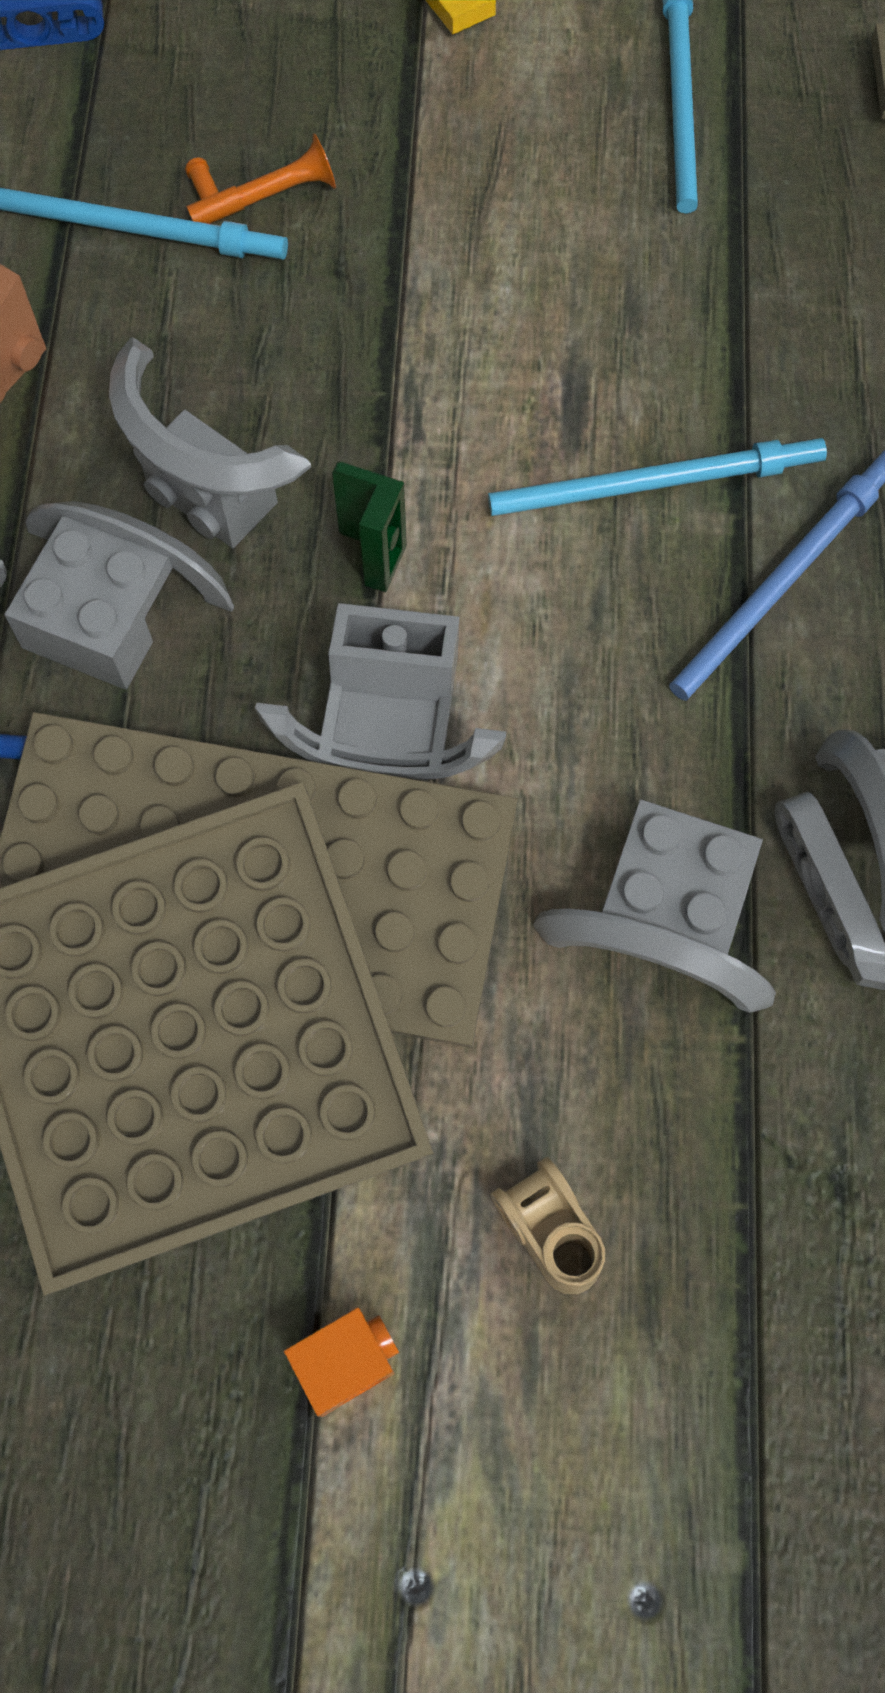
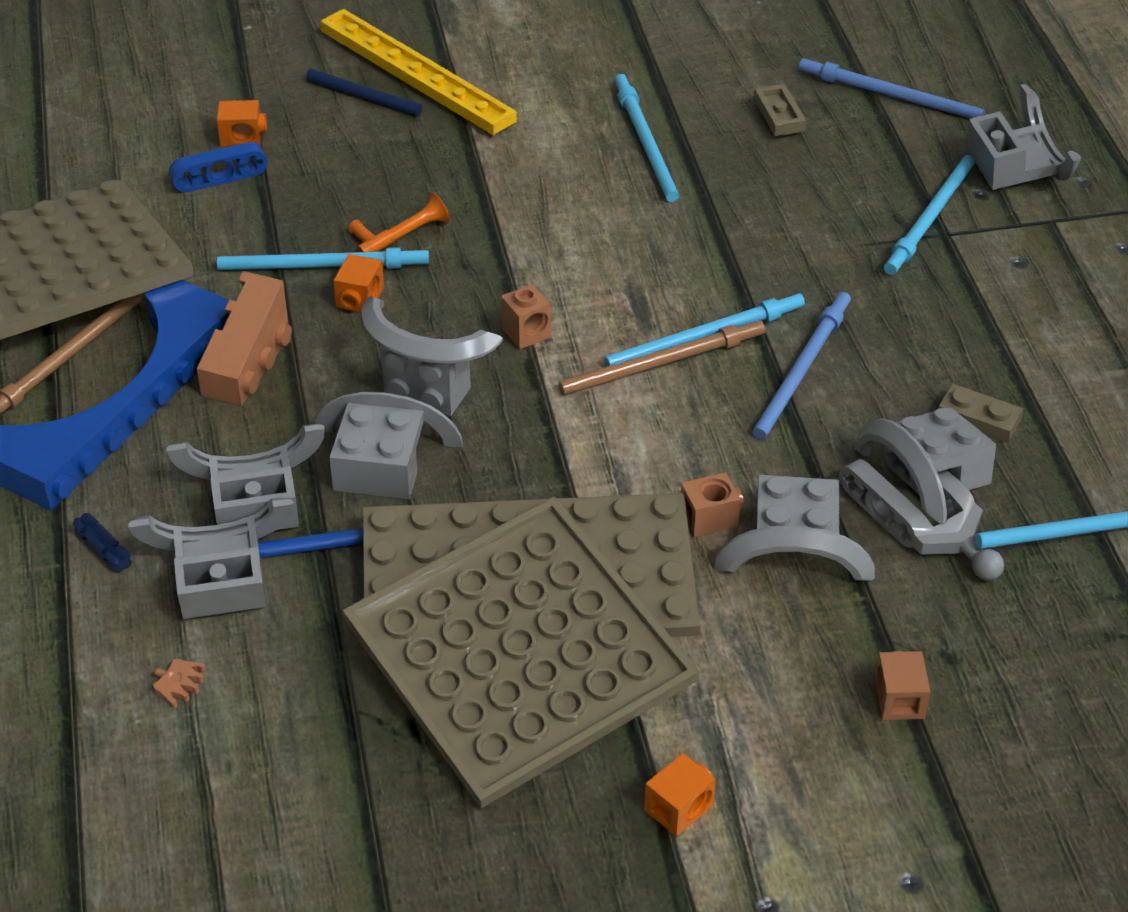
camera: 15 degrees left, 25 degrees down
light grey piece [255,603,506,780] -> none
dark green panel [332,461,407,593] -> none
tan piece [490,1157,605,1294] -> none
none -> orange brick [333,254,384,313]
none -> nougat brick [501,284,551,350]
none -> medium nougat bar [559,320,765,395]
none -> nougat brick [681,472,744,537]
none -> nougat brick [875,651,931,720]

